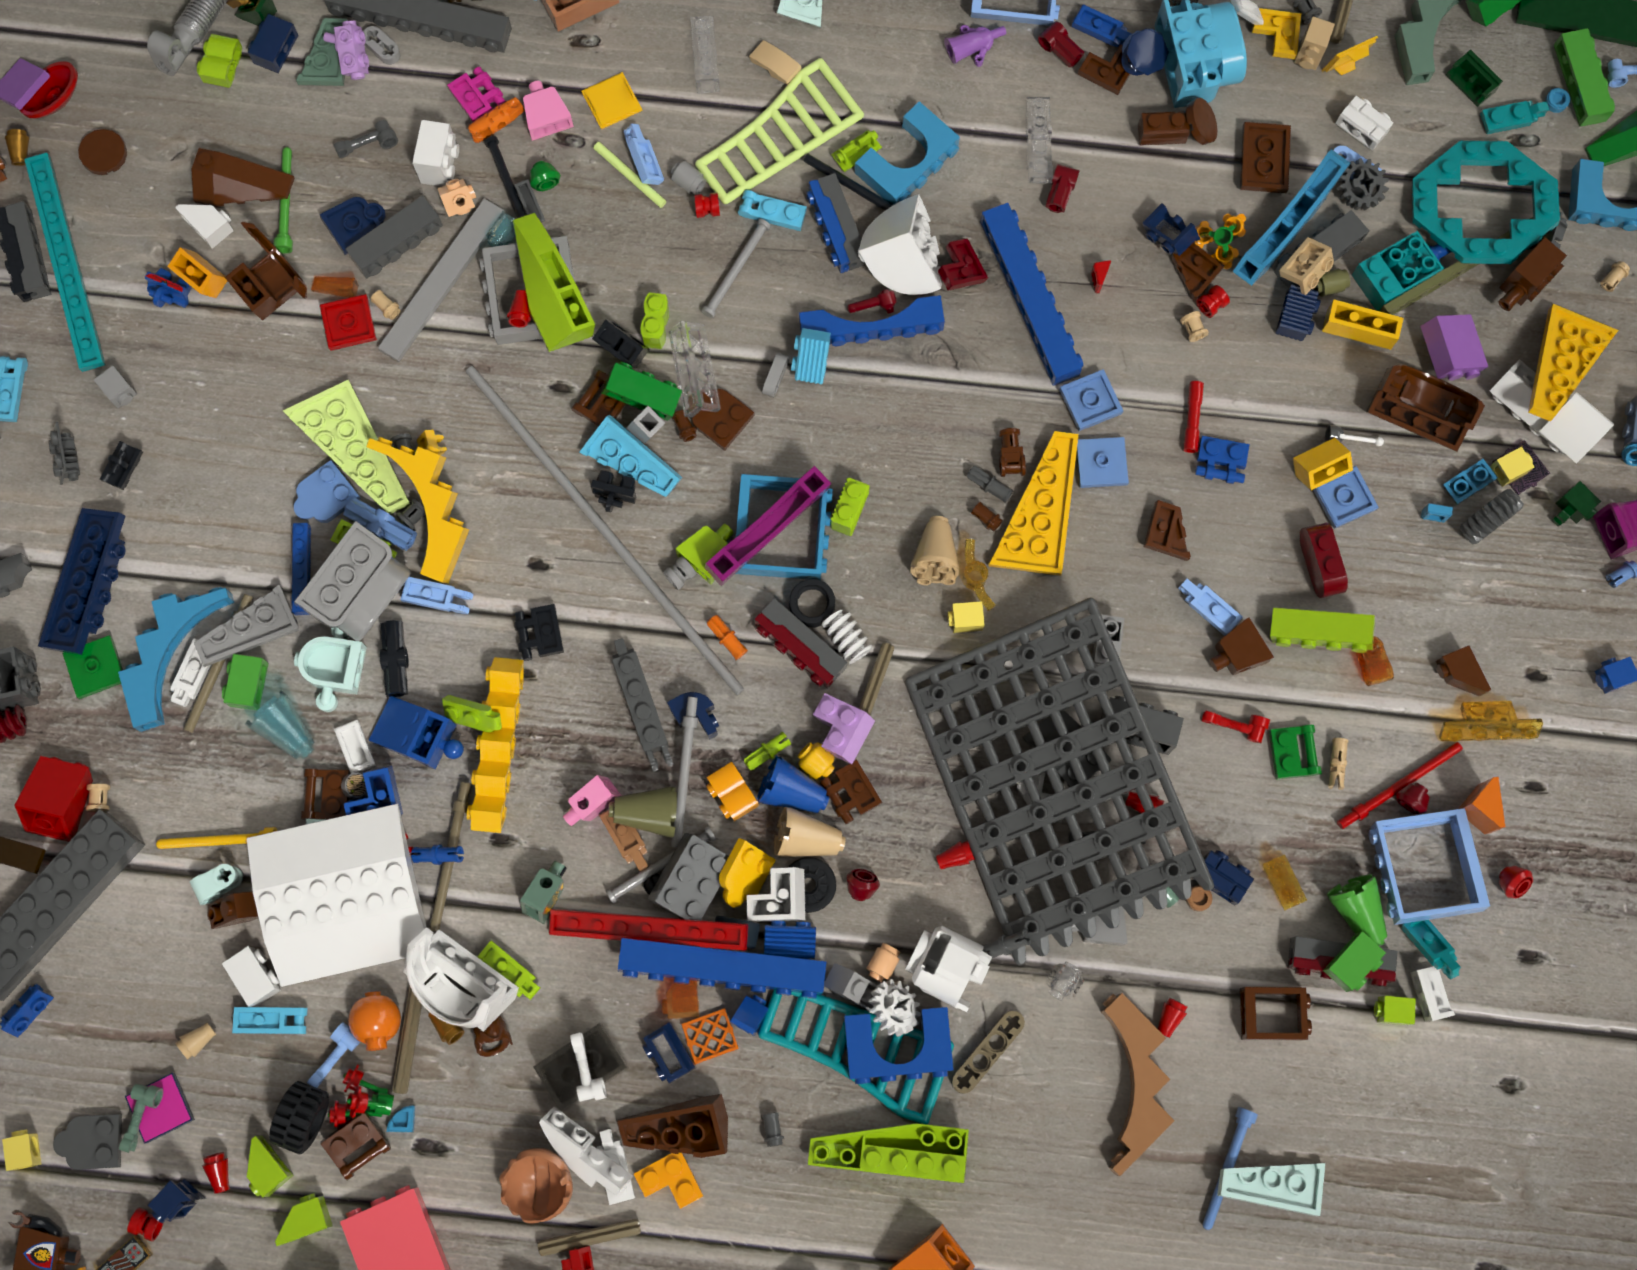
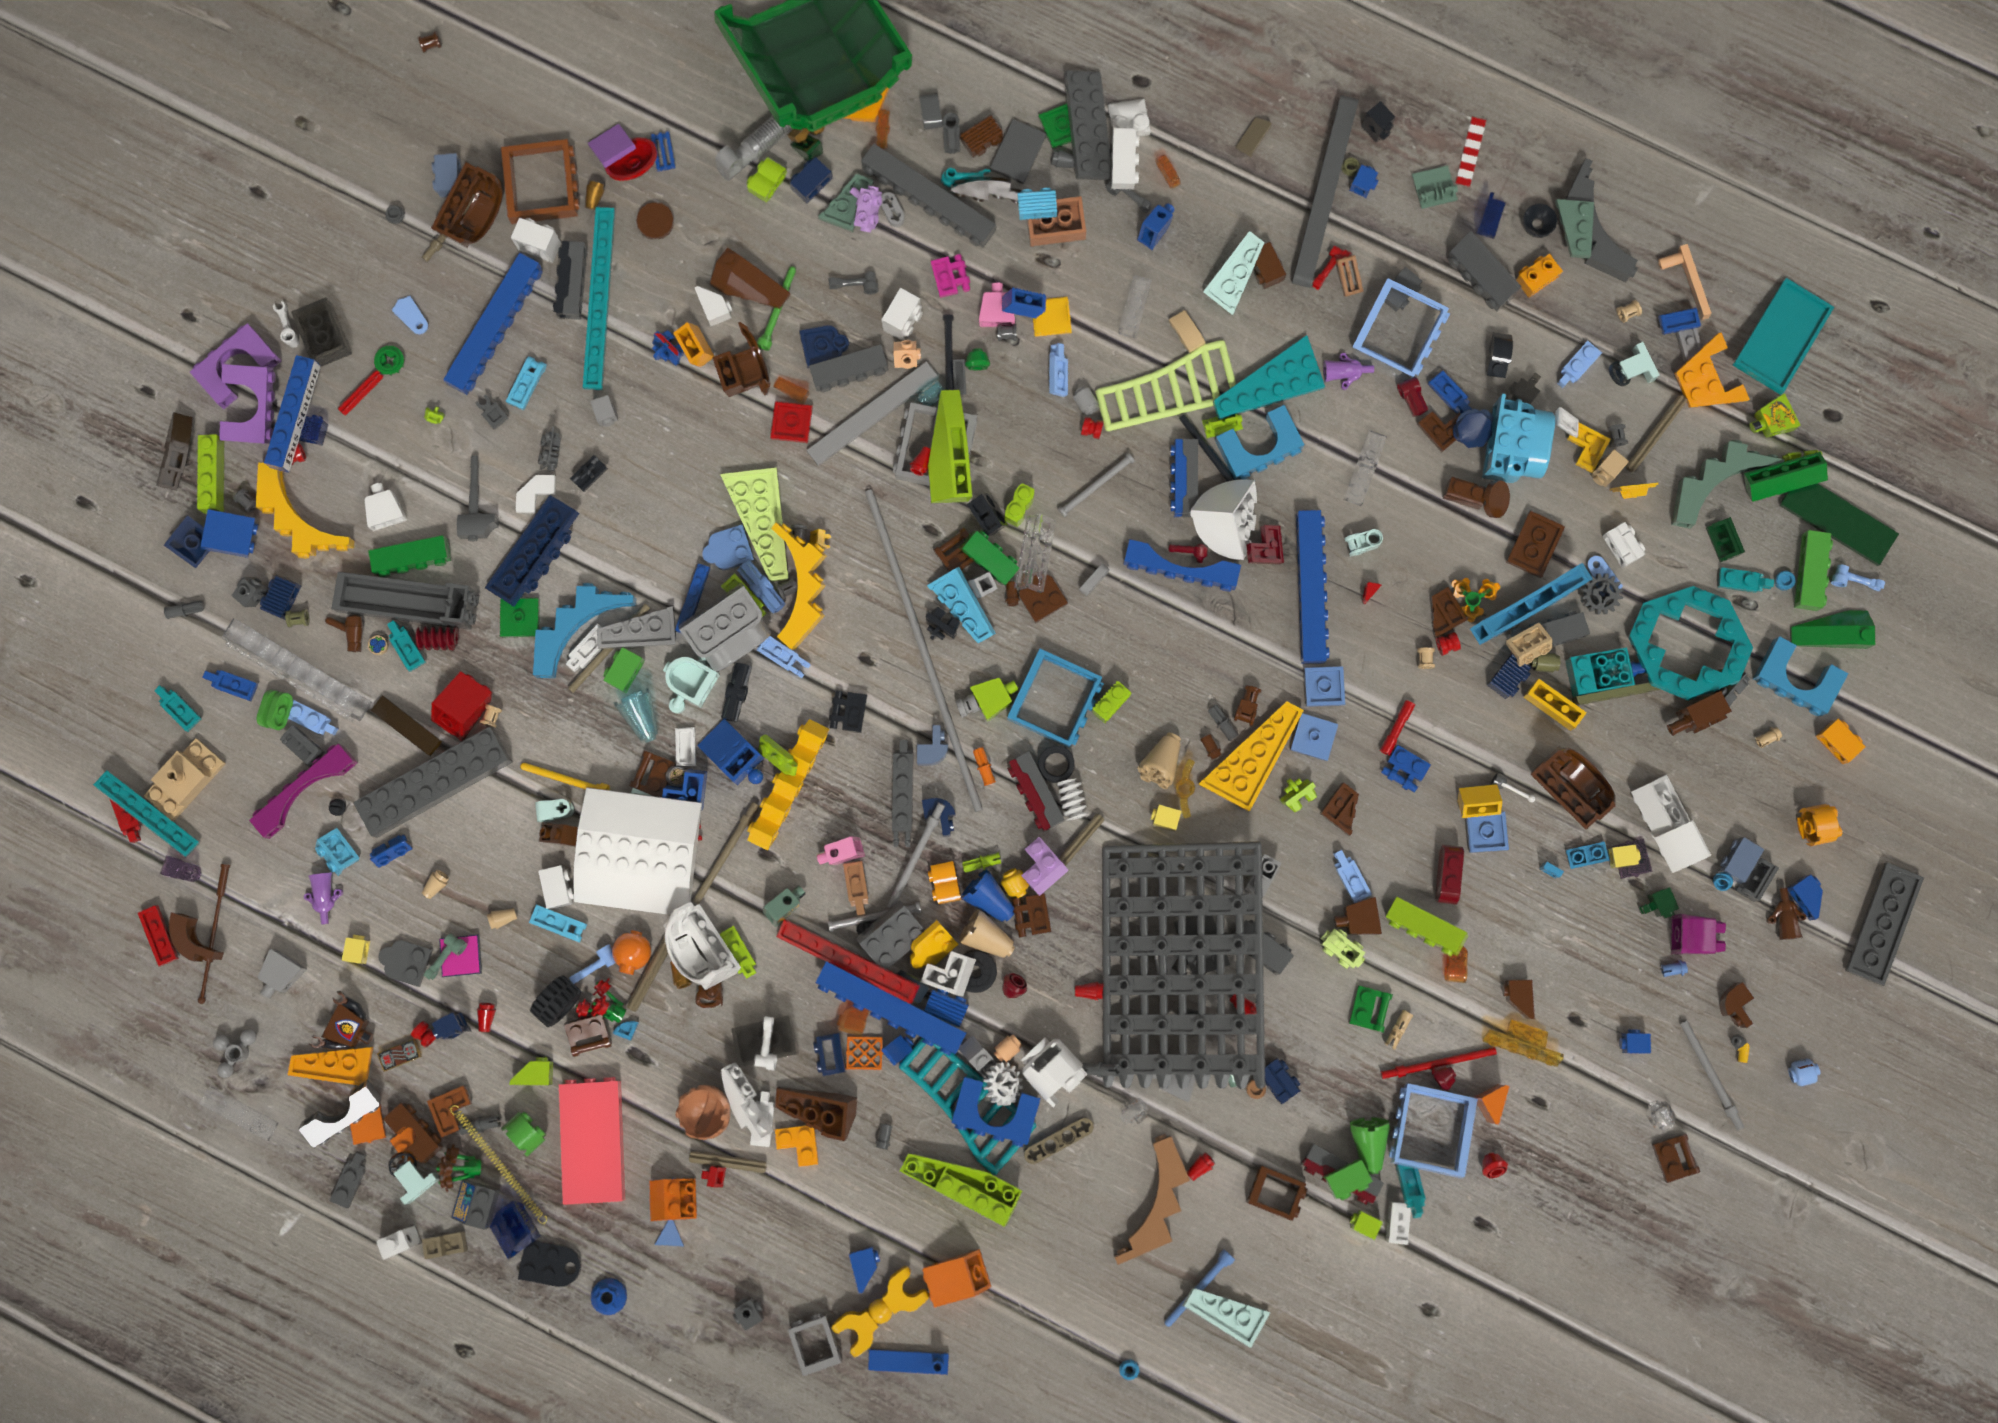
camera: 25 degrees right, 5 degrees up
lime slope [247,1135,294,1198] -> none
tan pin [370,290,401,320] -> none
blue pin [411,845,464,865] -> none
orange hinge [468,97,525,143] -> none
yellowish green bar [593,142,666,208] -> none
olive cone [608,787,677,837] -> none
magenta arch [704,466,831,586] -> none
medium azure plate [738,190,807,231] -> none
medium azure brick [791,328,831,384] -> none
dark red piece [1045,164,1080,213] -> none
dark blue window [1142,203,1201,256] -> none
red brick [1201,711,1270,743] -> none
clear yellow hinge [1262,855,1307,911] -> none
medium lavender brick [1420,314,1488,381] -> none
dark grey gear [1459,489,1524,544] -> none
yellow wing [1528,304,1619,422] -> none
none -> tan cone [422,870,449,899]
none -> white tile [516,475,556,513]
none -> blue tile [651,131,676,172]
none -> sand blue brick [917,725,949,766]
none -> dark grey bush [998,324,1017,341]
none -> blue brick [1002,287,1046,318]
none -> teal wing [1213,335,1325,420]
none -> lime hips [1279,778,1317,812]
none -> yellowish green brick [1321,929,1365,969]
none -> light aqua piece [1344,529,1383,557]

